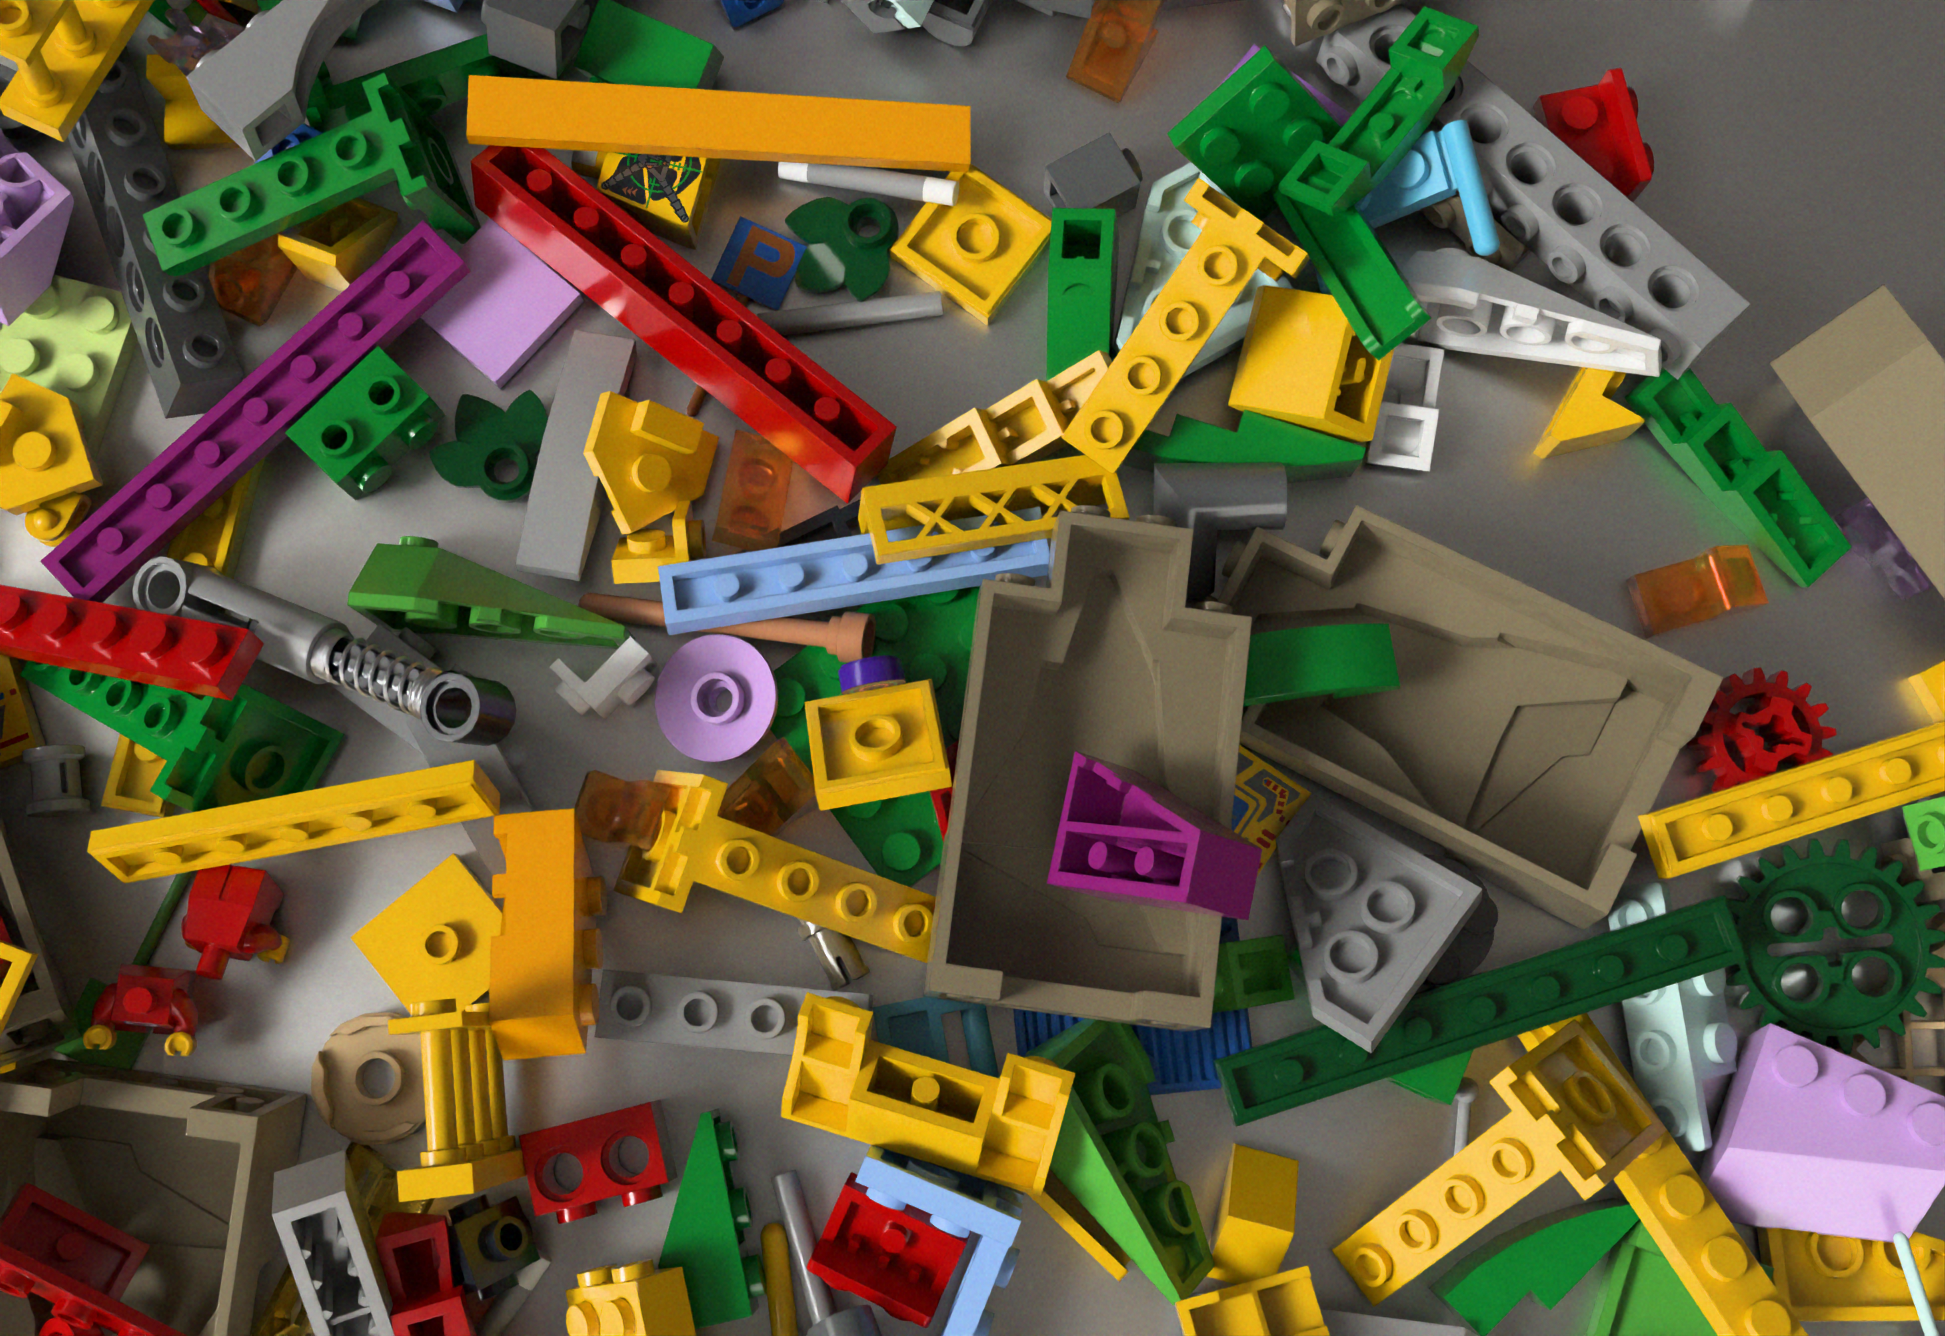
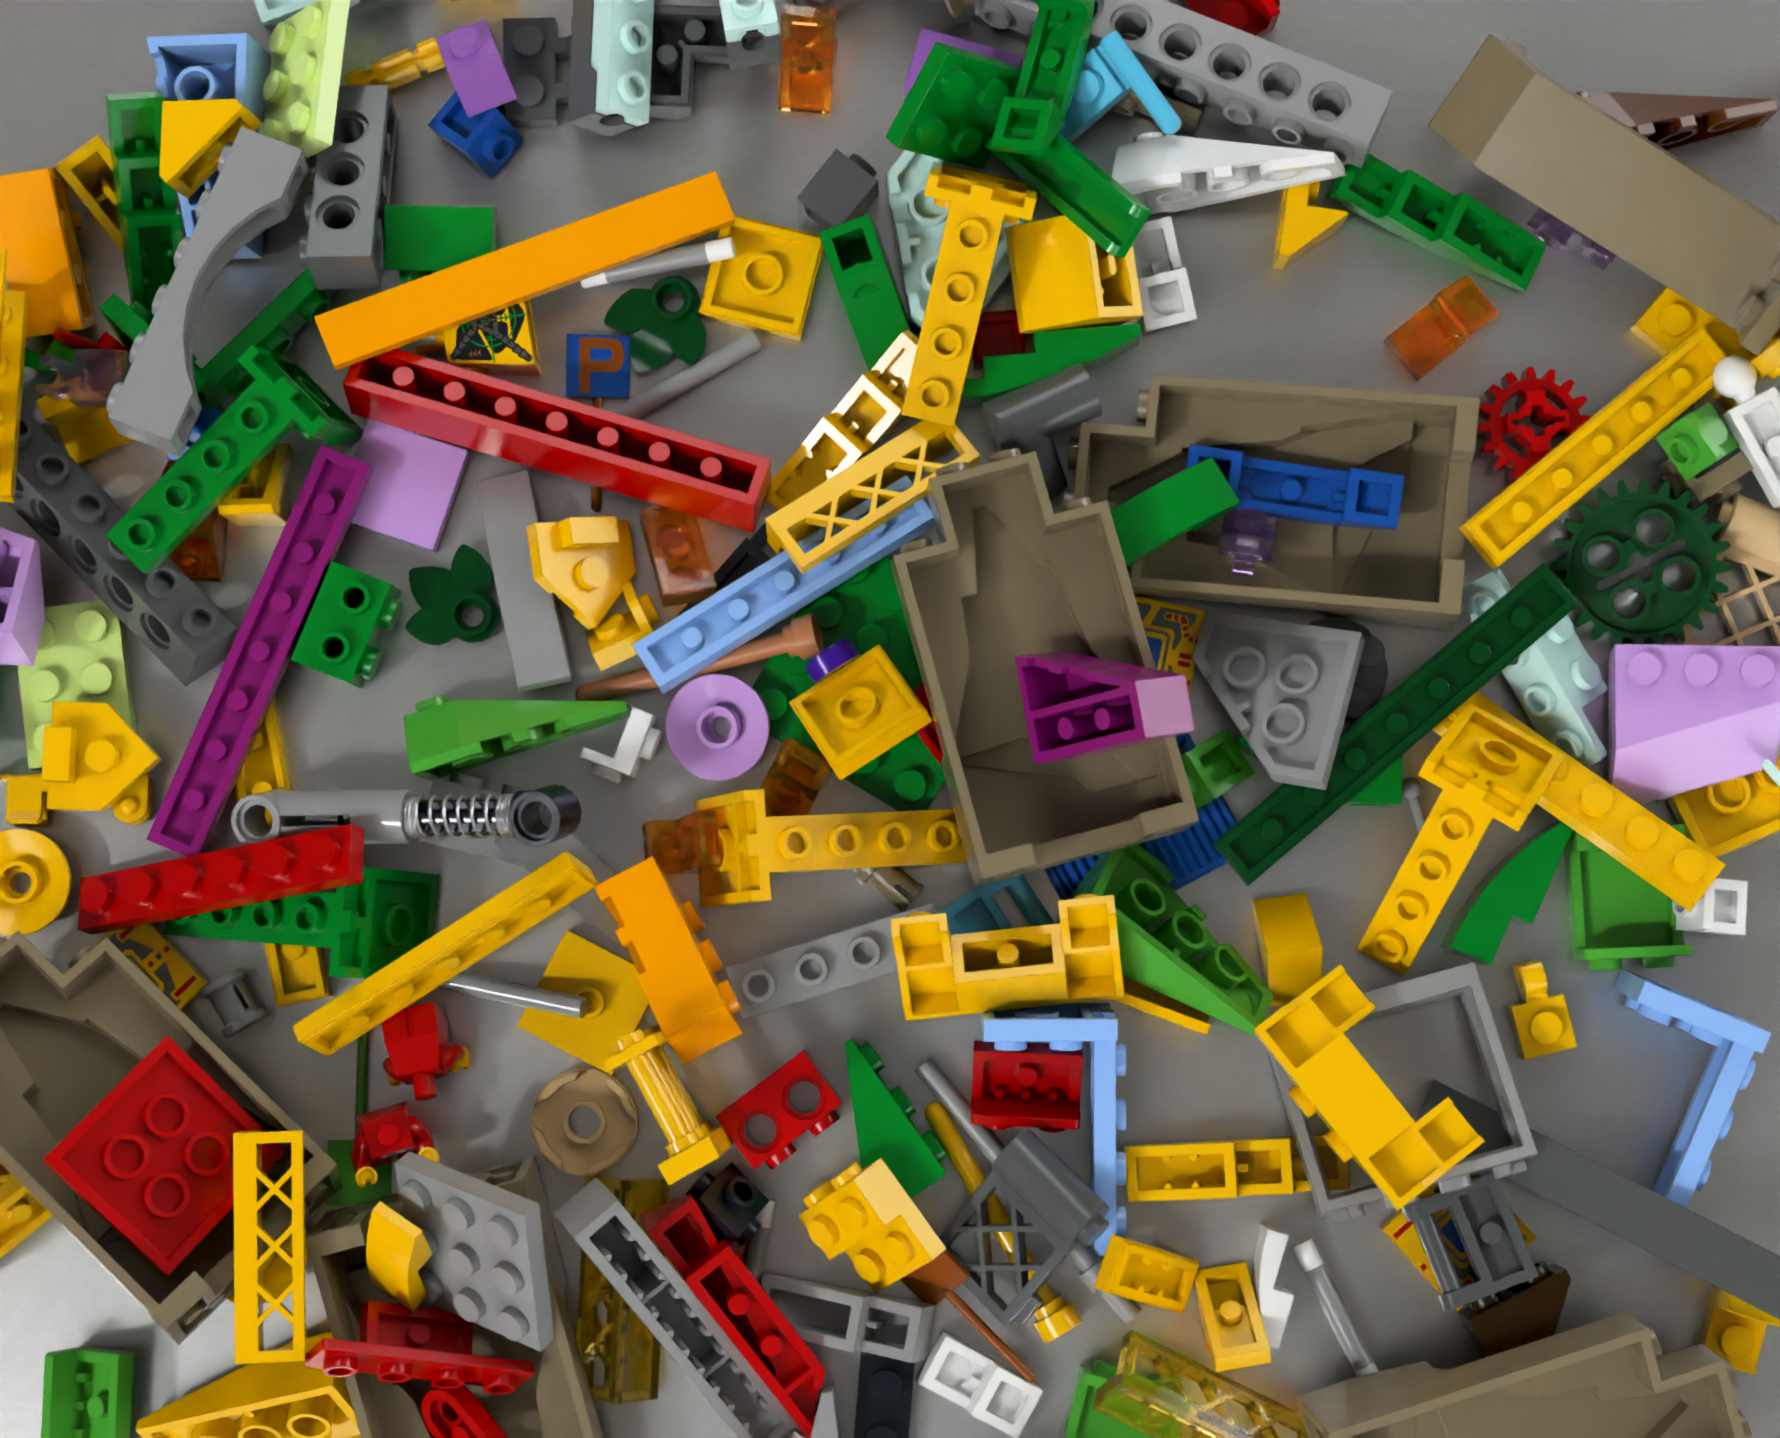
camera: 15 degrees left, 5 degrees up
none -> yellow slope [366,1201,432,1311]
none -> light grey plate [394,1151,555,1352]
none -> light grey bar [436,972,588,1018]
none -> red tile [972,310,1026,369]
none -> blue slope [1186,444,1405,530]
none -> clear purple plate [1218,509,1278,578]

